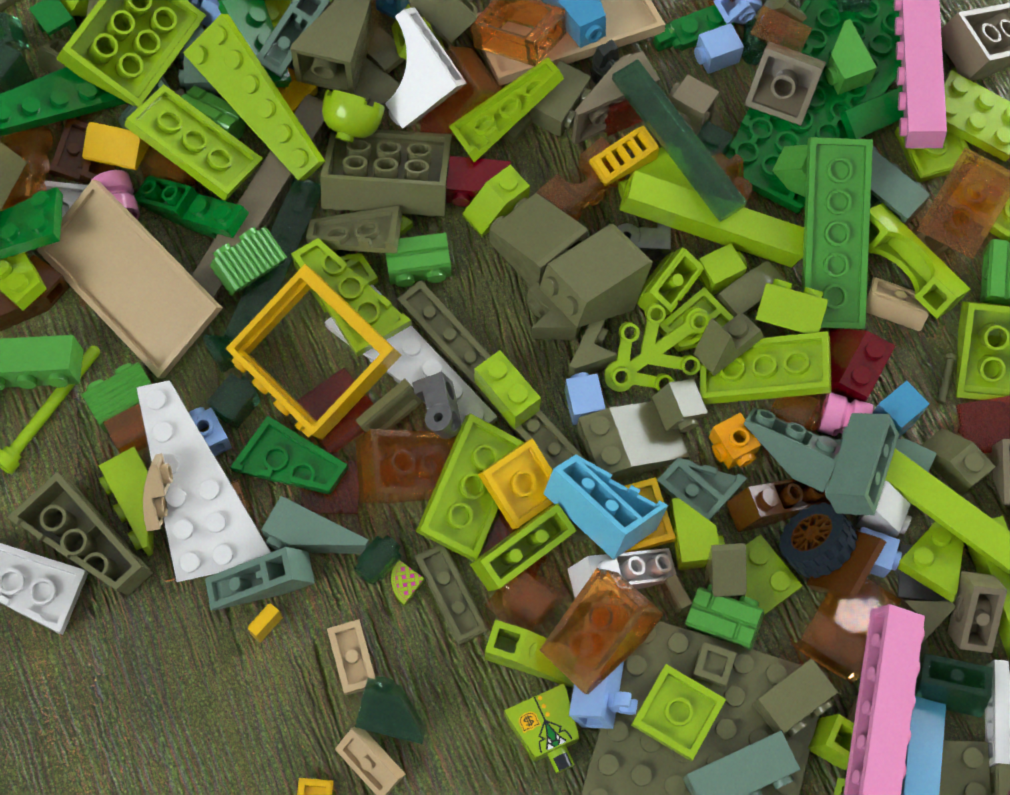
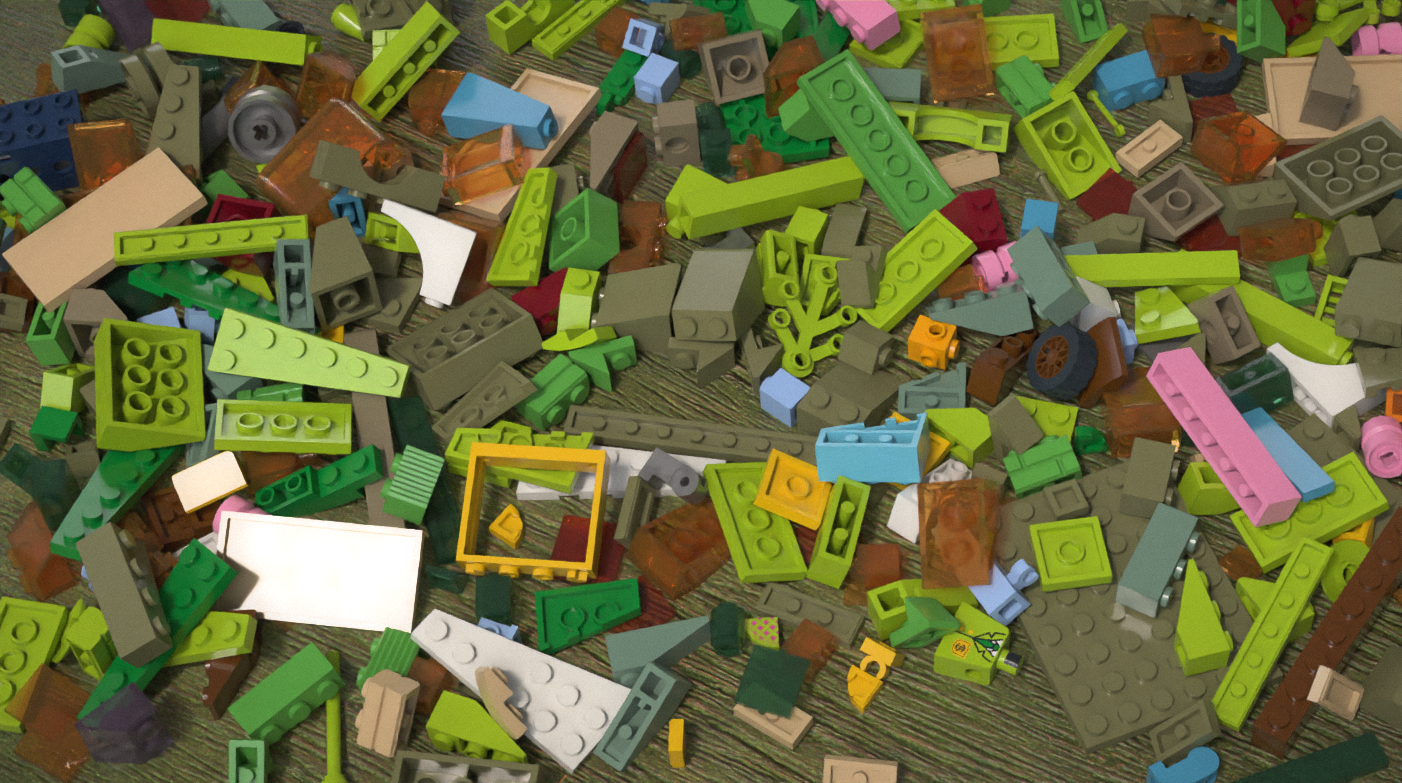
camera: 30 degrees left, 15 degrees down
lime cylinder [322,90,385,143] -> none
clear green slope [355,676,426,744] -> none
lime brick [474,350,541,430] -> none
yellow slope [589,125,659,186] -> none
pearl dark grey hinge [591,39,620,84] -> none
clear green tile [612,59,747,222] -> none
lime brick [755,279,828,334] -> none
none -> tan brick [355,669,420,758]
none -> yellow tile [489,504,524,550]
none -> lime slope [541,326,617,351]
none -> bright green brick [548,188,620,272]
none -> bright green slope [568,335,637,392]
none -> clear green cone [695,102,730,149]
none -> clear green piece [734,644,811,720]
none -> clear orange slope [763,35,824,119]
none -> clear orange brick [780,618,835,683]
none -> yellow tile [847,665,883,714]
none -> yellow tile [860,637,906,680]
none -> bright green slope [889,596,959,649]
none -> green tile [1073,426,1109,455]

